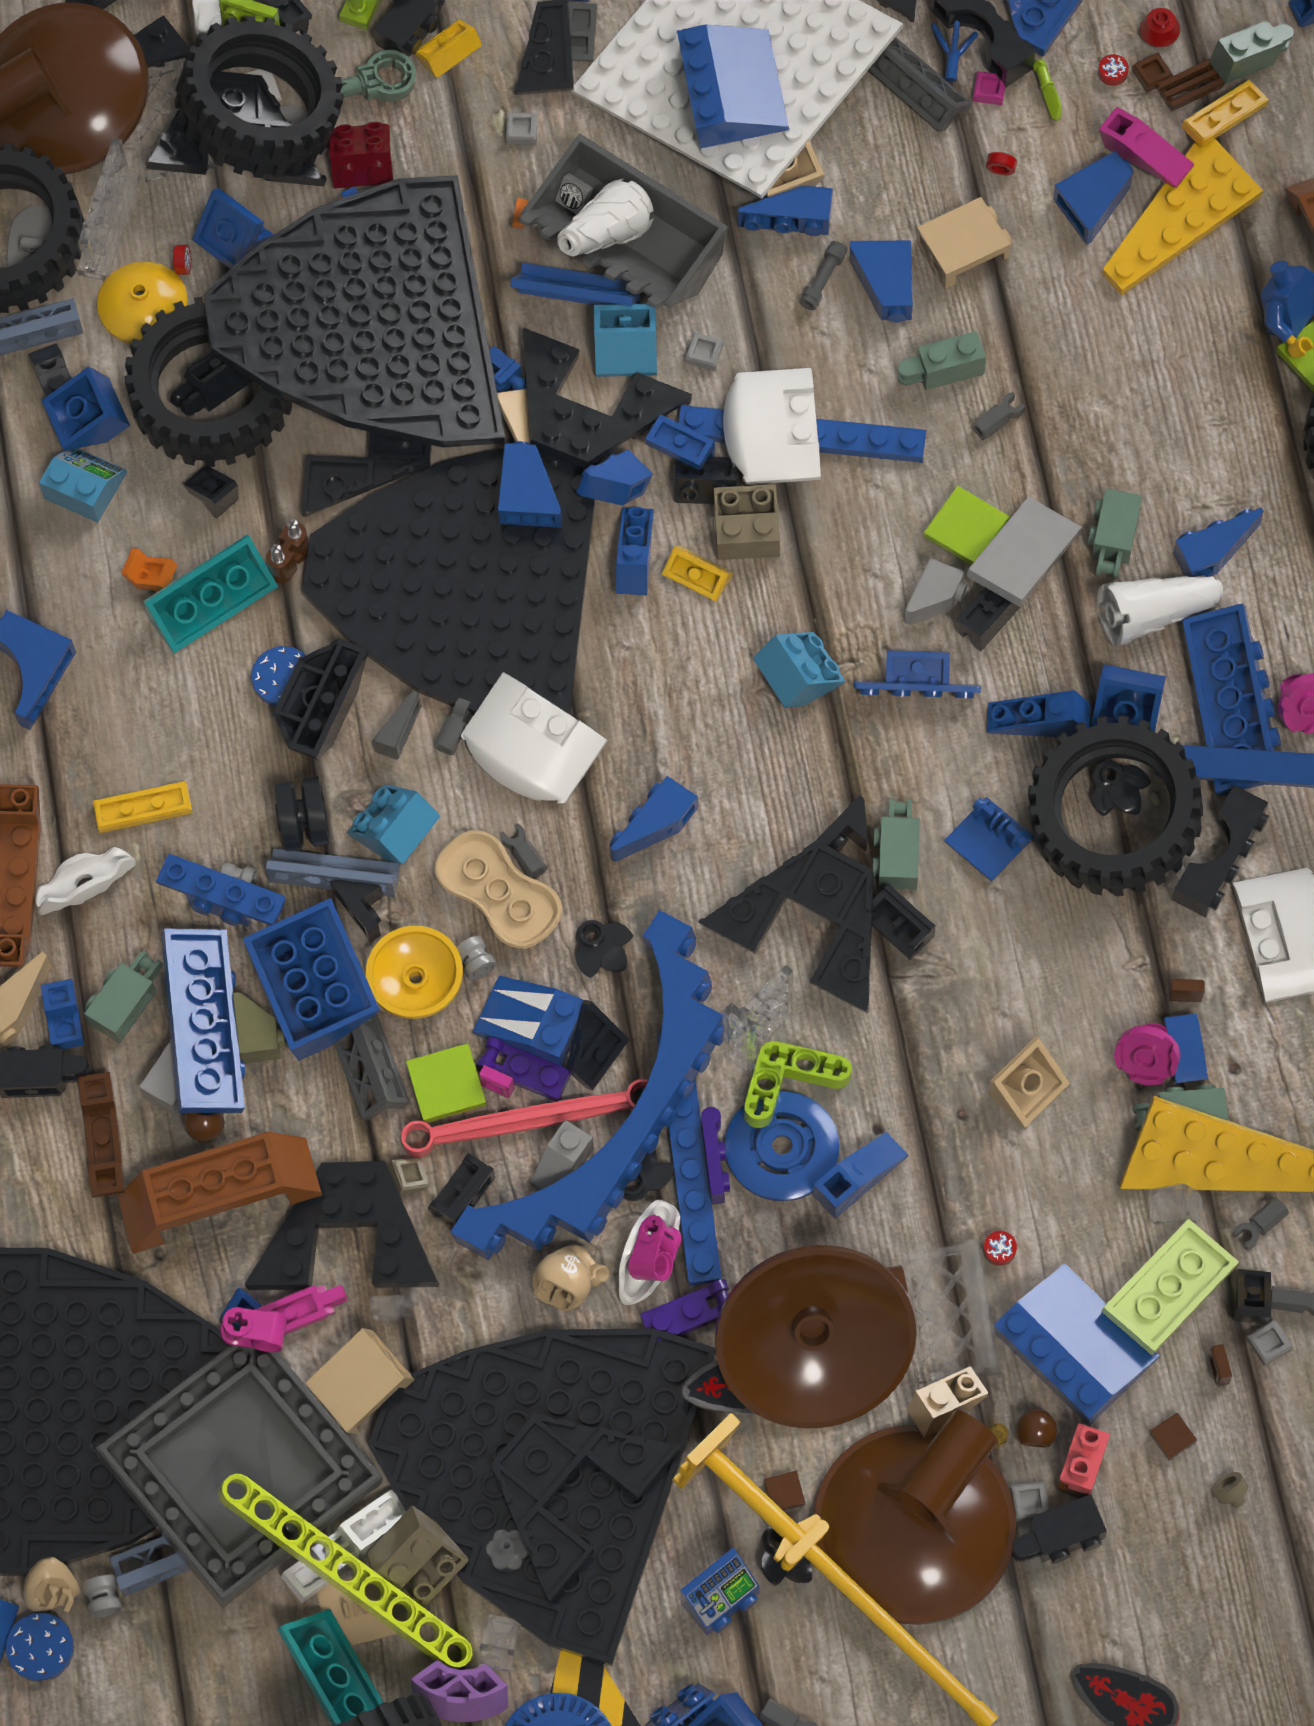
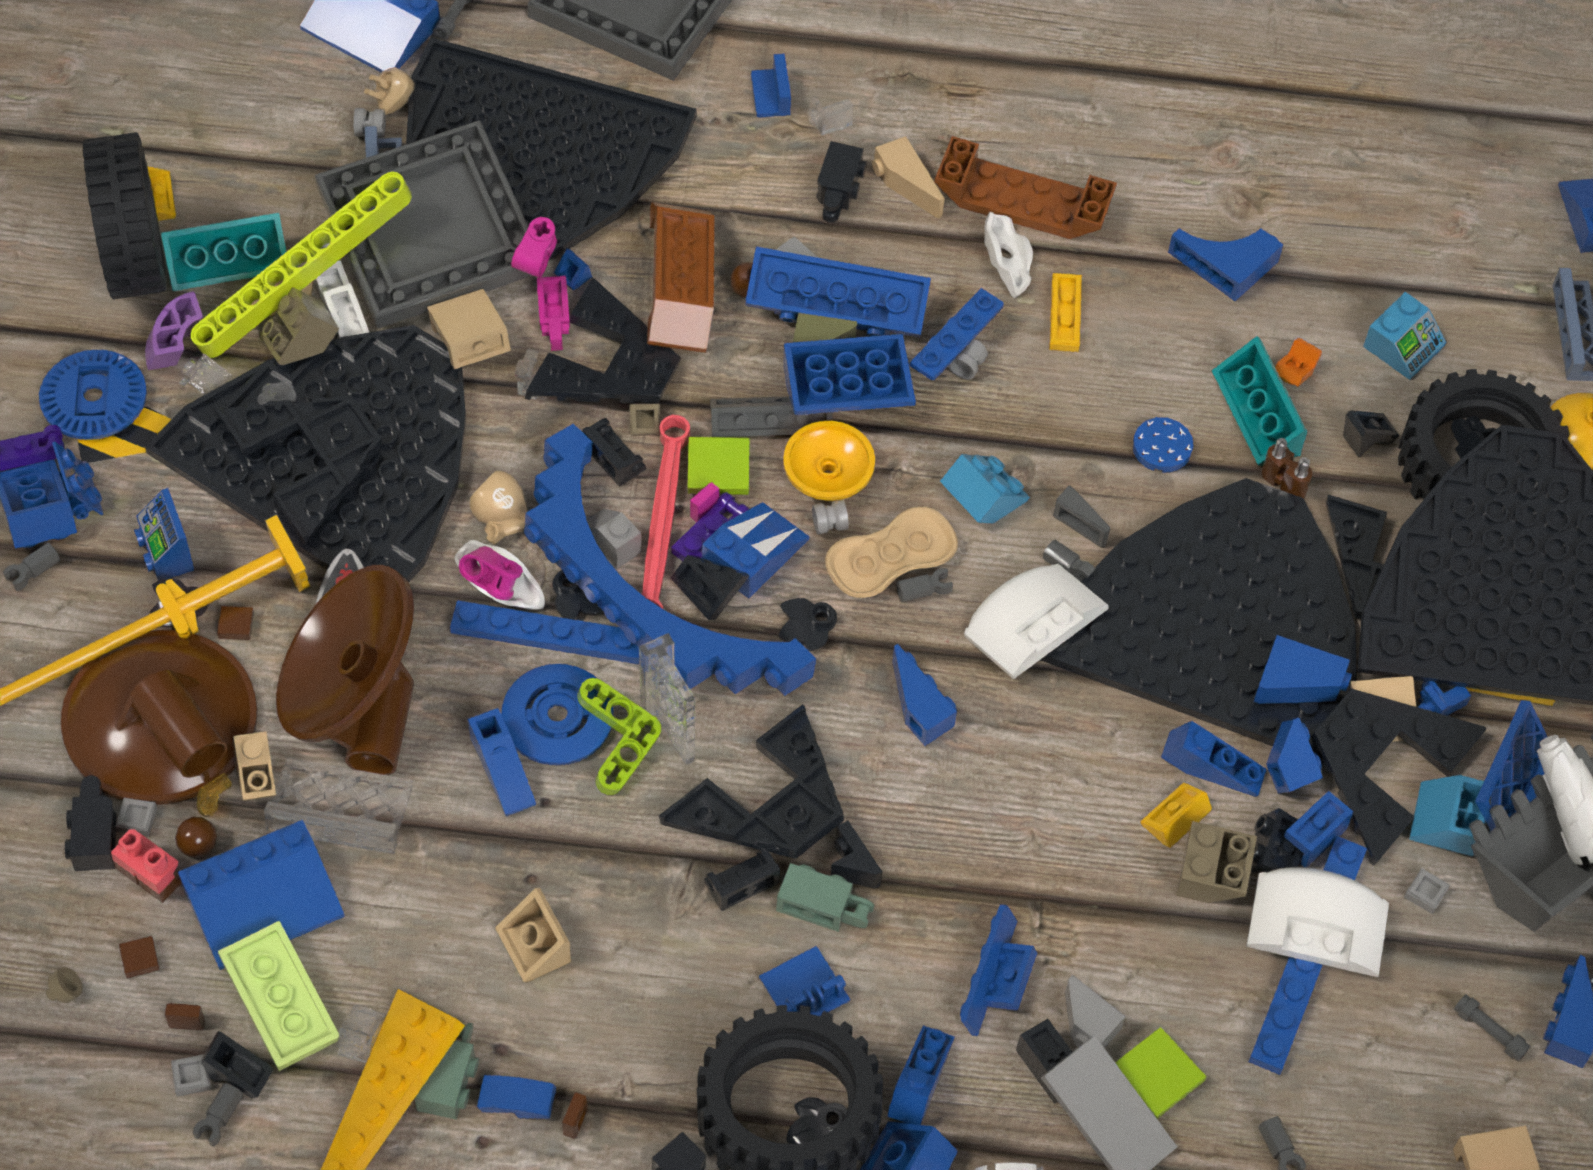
camera: 100 degrees right, 10 degrees down
blue tile [6,1613,74,1682] -> none
black slope [28,343,72,397] -> none
blue slope [41,979,85,1050] -> none
blue slope [42,366,130,450] -> none
reddish brown slope [78,1072,125,1198] -> none
sand green brick [84,951,163,1044] -> none
sand blue fence [266,848,400,898] -> none
black wedge [273,638,368,760] -> none
black wheel [275,776,330,851] -> none
black slope [331,880,383,942] -> none
dark purple plate [640,1279,730,1342] -> none
dark purple plate [701,1107,731,1205] -> none
dark azure slope [753,632,846,708] -> none
blue slope [850,240,913,323] -> none
sand green brick [898,331,986,390] -> none
red tile [983,1231,1017,1266] -> none
dark pink tile [1114,1023,1181,1086] -> none
dark grey bar [1232,1197,1289,1251] -> none

